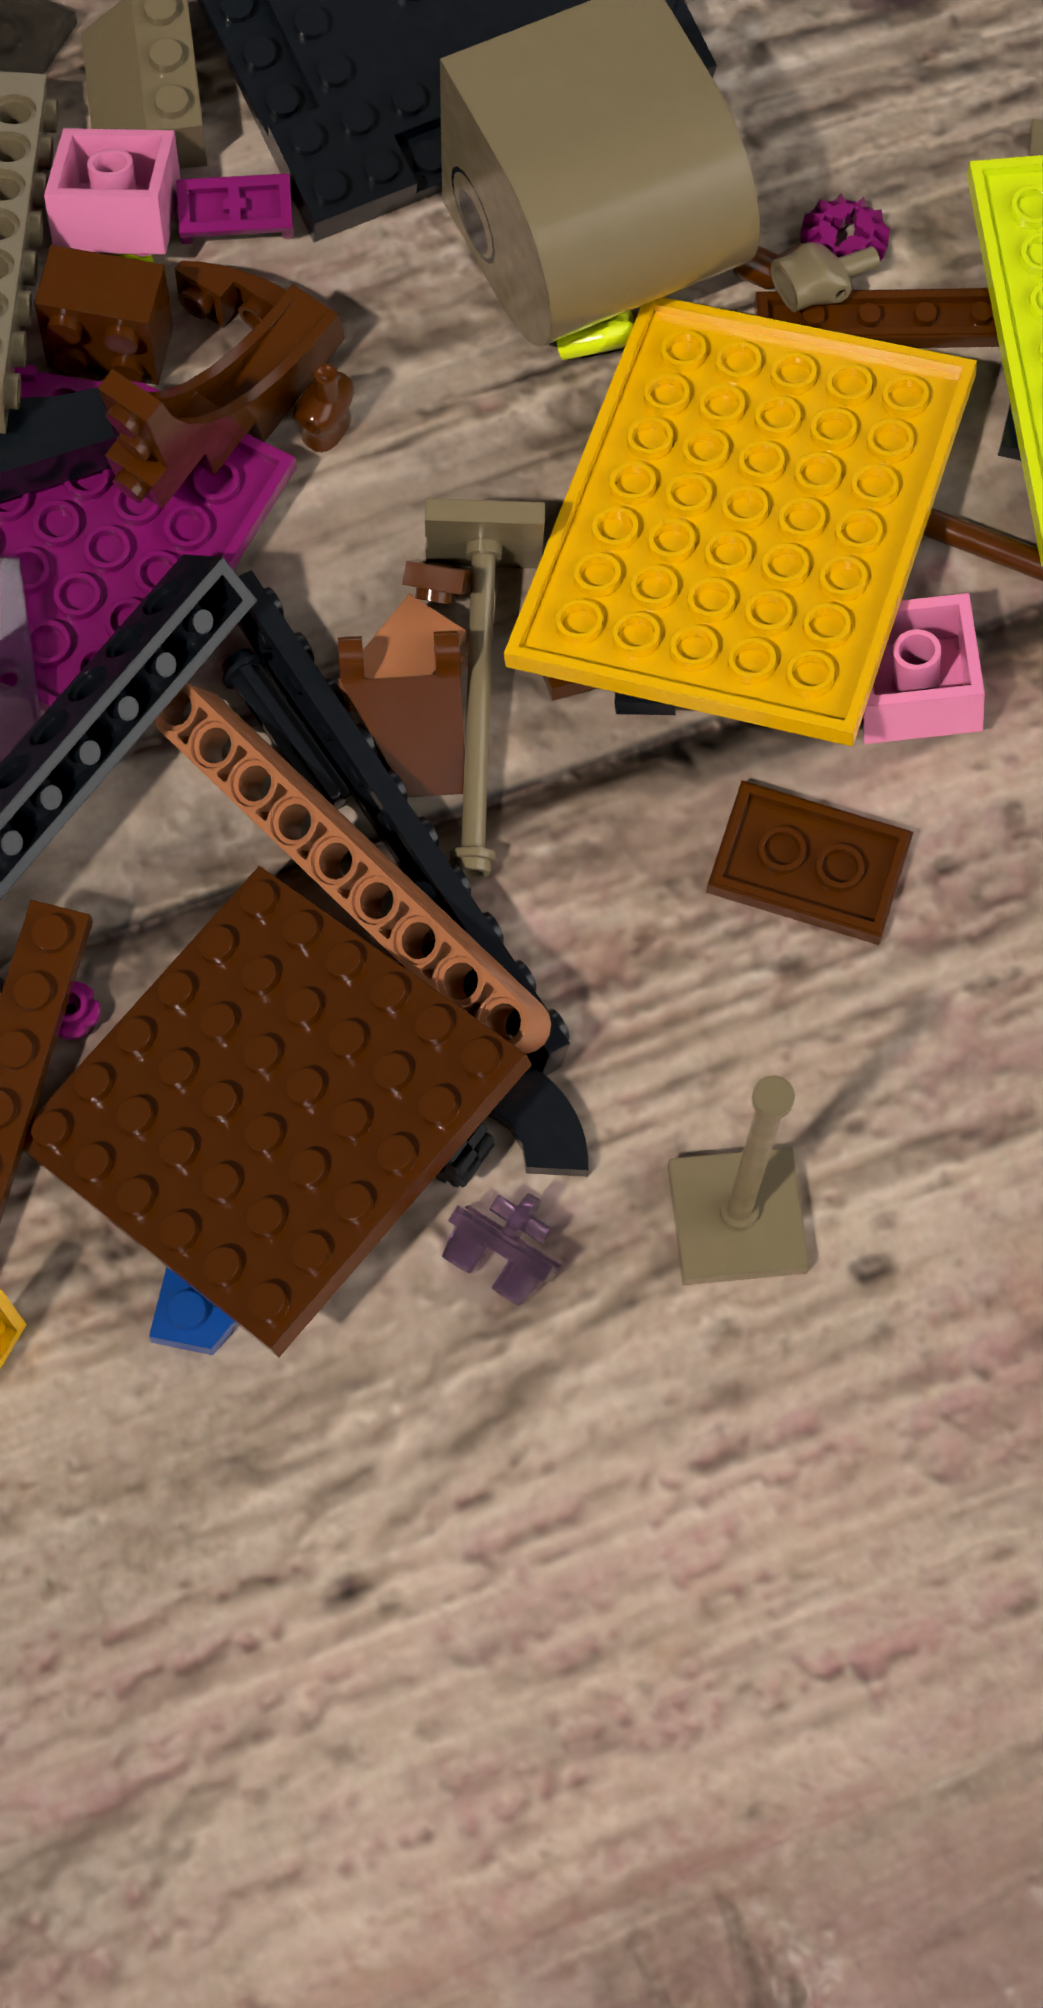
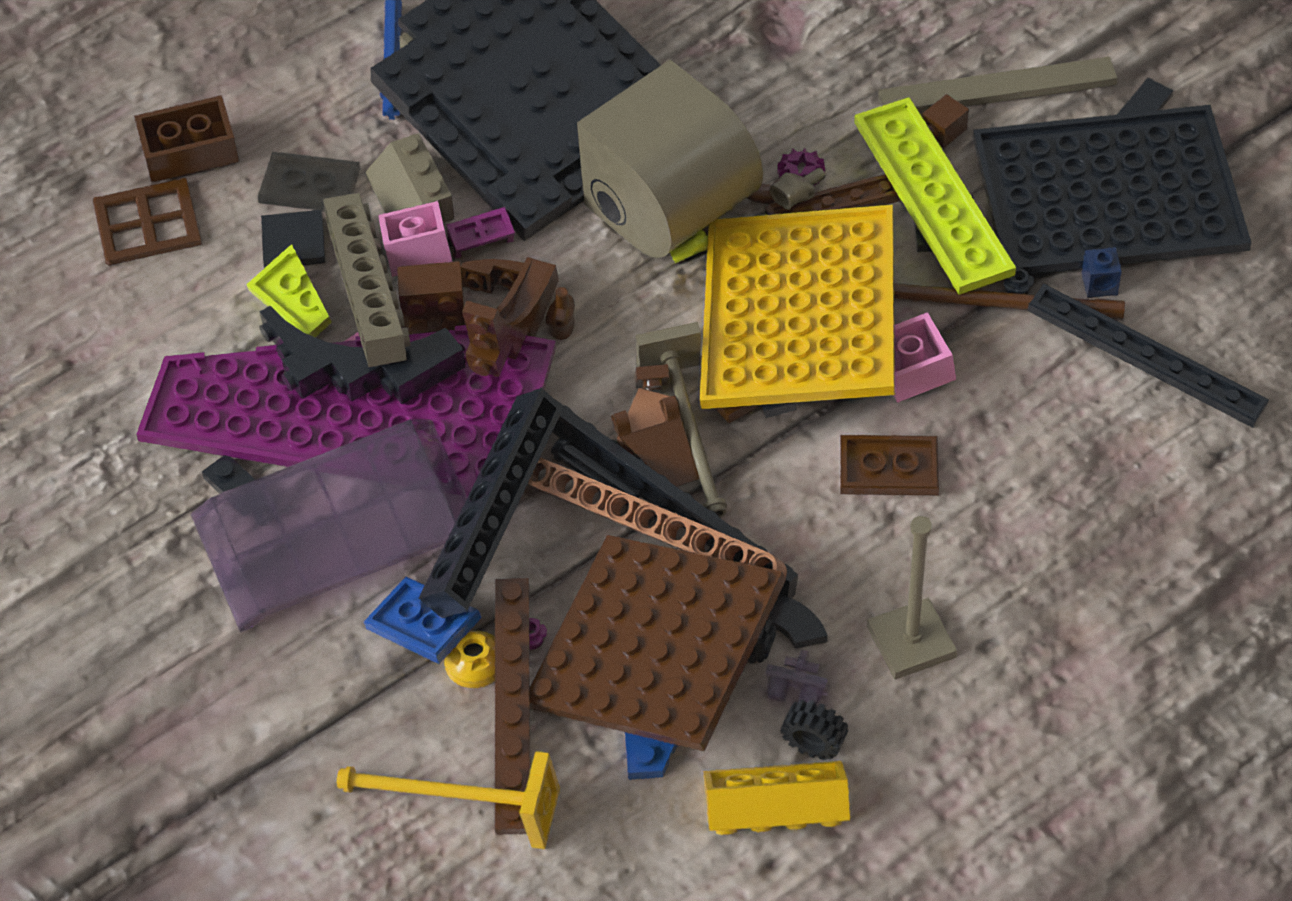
camera: 10 degrees left, 15 degrees down
none -> yellow slope [703,761,850,835]
none -> black tyre [780,700,849,760]

